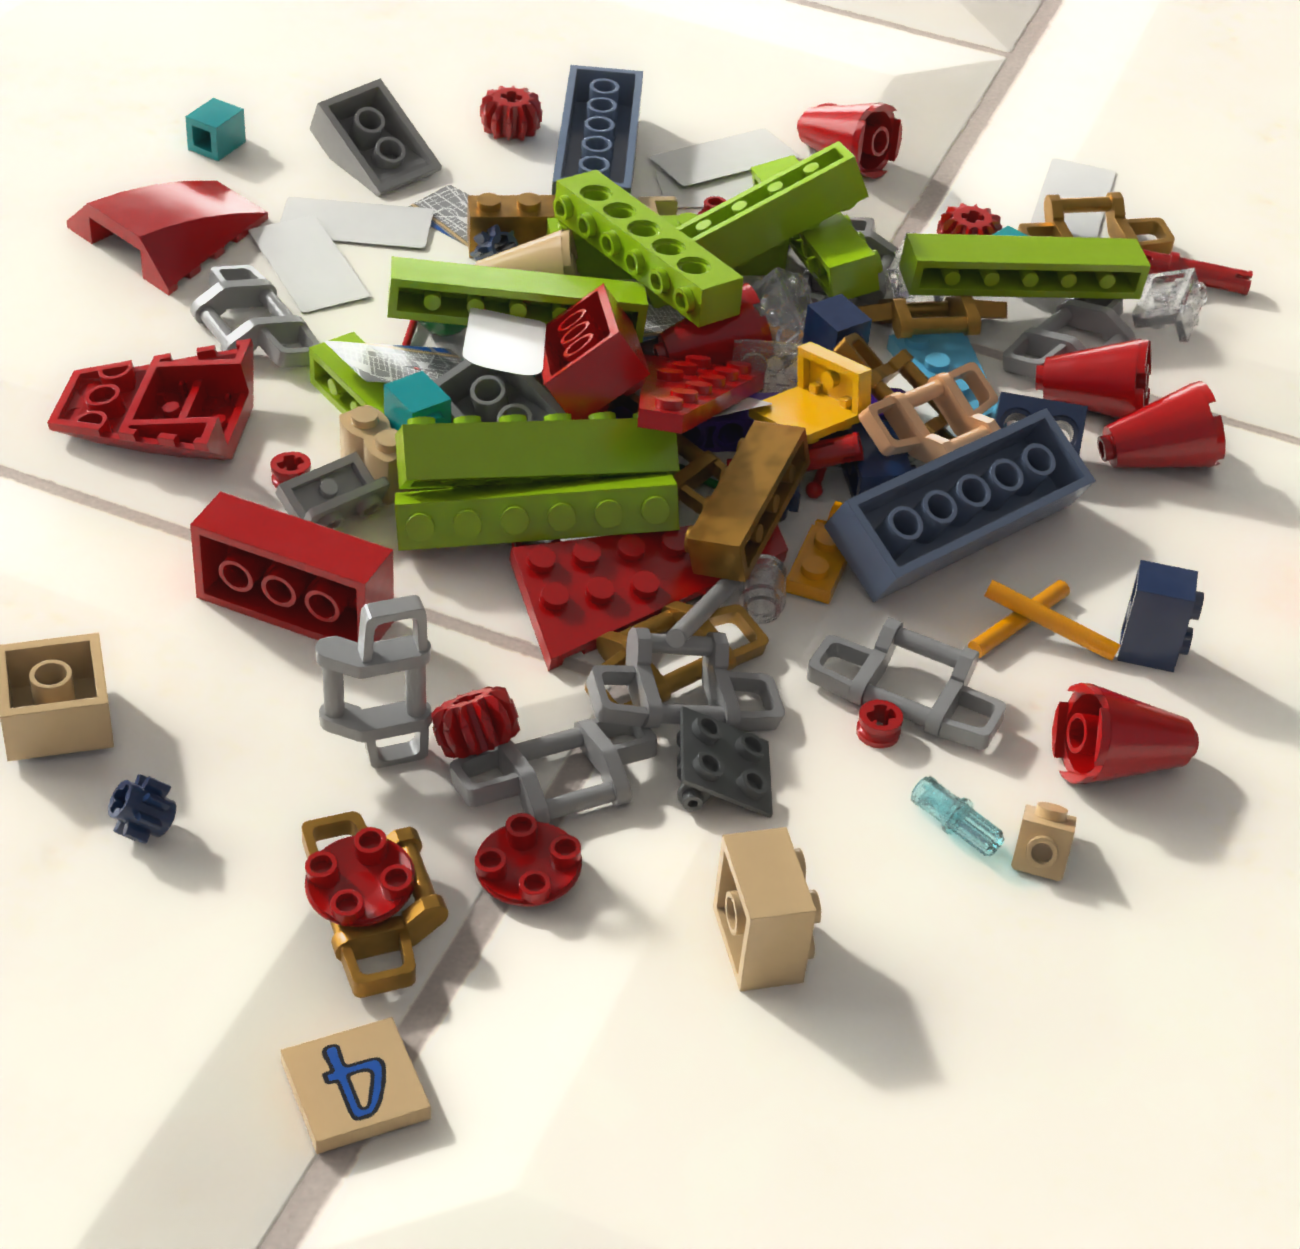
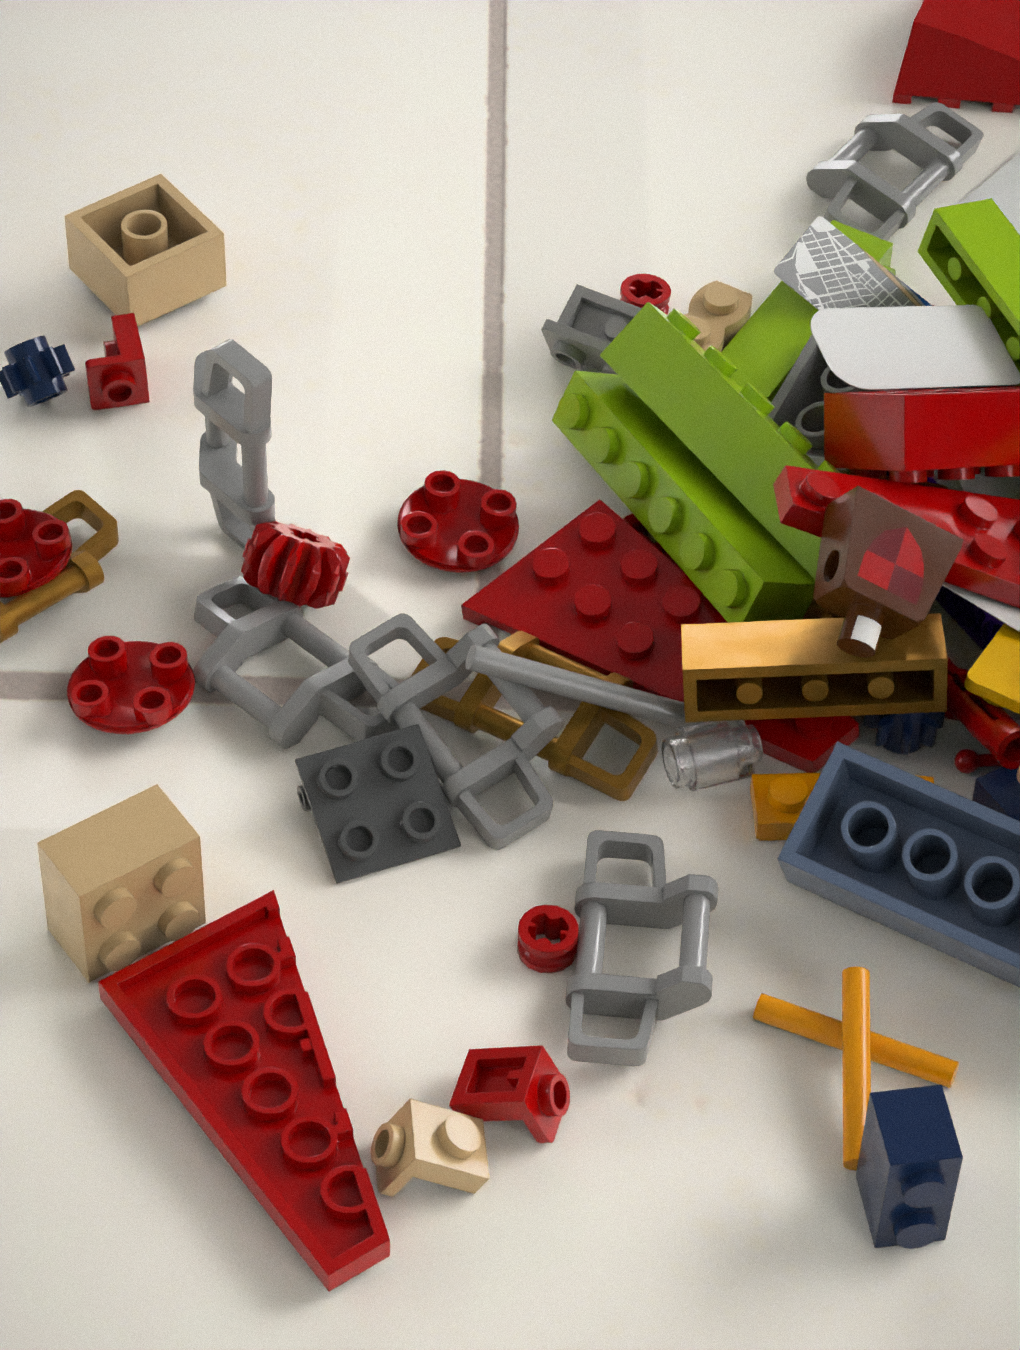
camera: 70 degrees right, 5 degrees up
red wedge [47,338,254,460] -> none
red brick [190,491,394,642] -> none
teal brick [384,371,451,430] -> none
clear light blue axle [911,776,1005,856] -> none
red cone [1052,683,1199,784] -> none
none -> red bracket [85,313,150,410]
none -> red wing [98,890,390,1292]
none -> red dish [397,470,519,573]
none -> red bracket [449,1045,570,1143]
none -> reddish brown torso [813,486,964,658]

